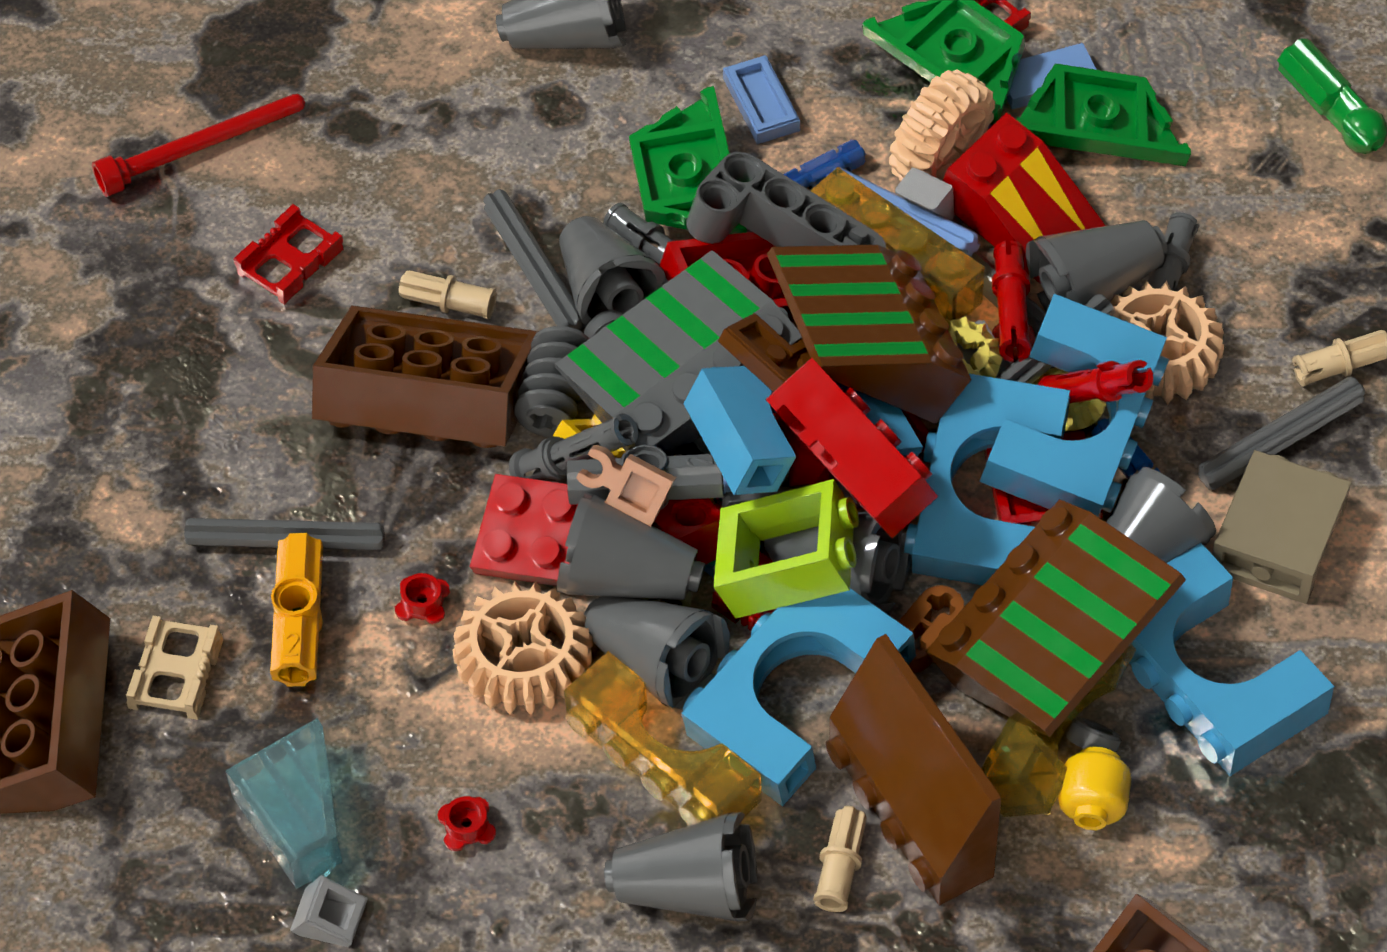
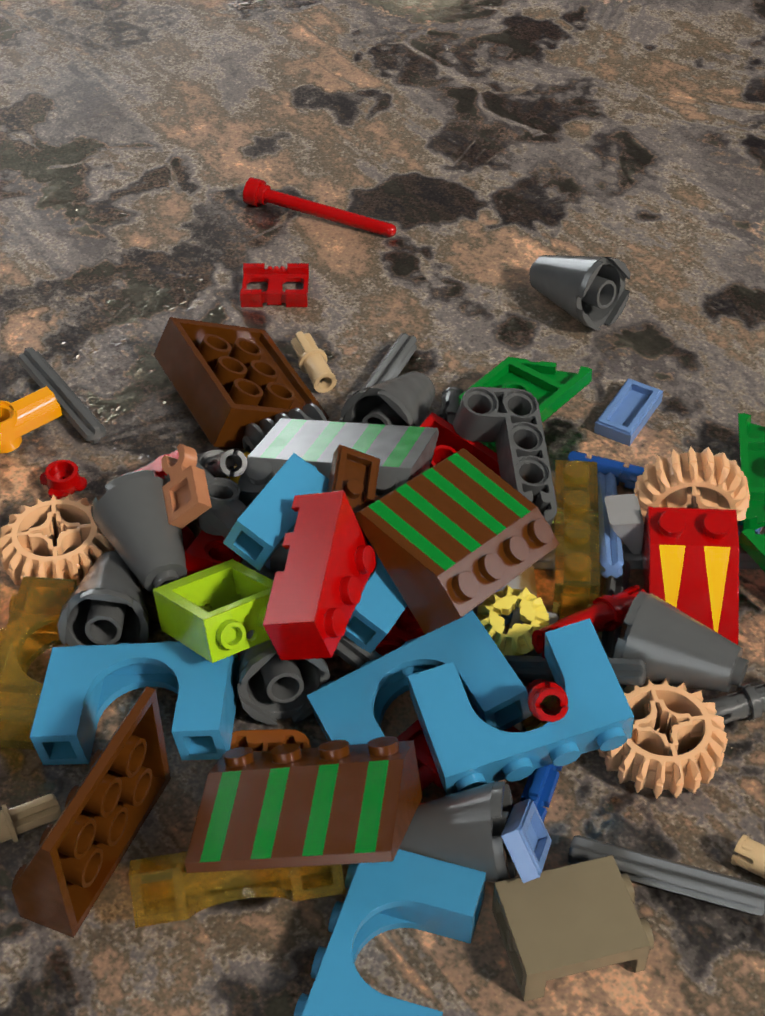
camera: 50 degrees right, 10 degrees down
yellow head [1058,747,1132,830] -> none
dark grey tile [1066,717,1122,752] -> none
none -> medium blue tile [501,798,552,883]

